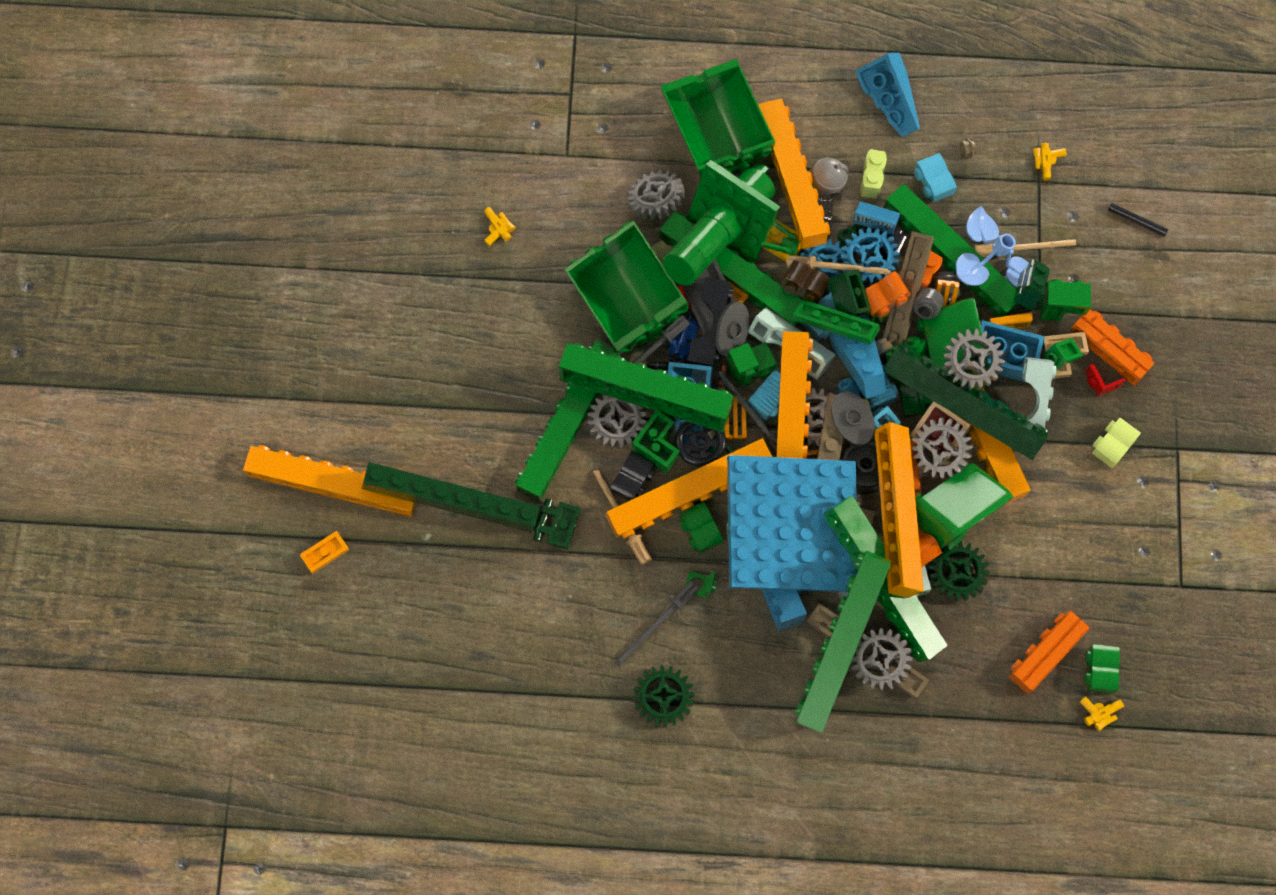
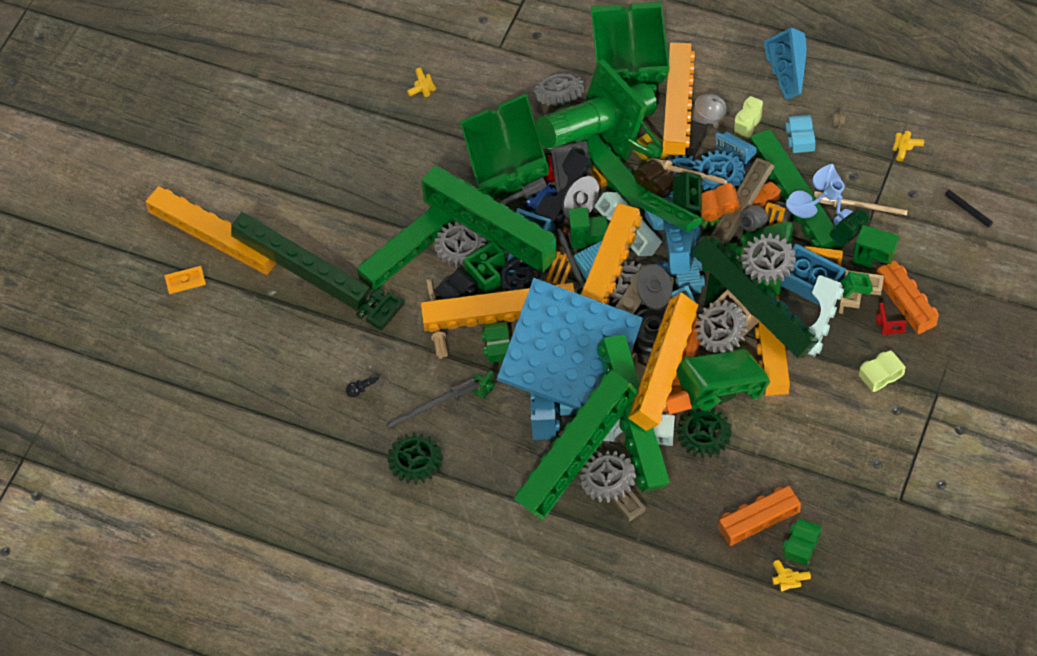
camera: 25 degrees right, 15 degrees down
none -> black bar [346,375,380,397]

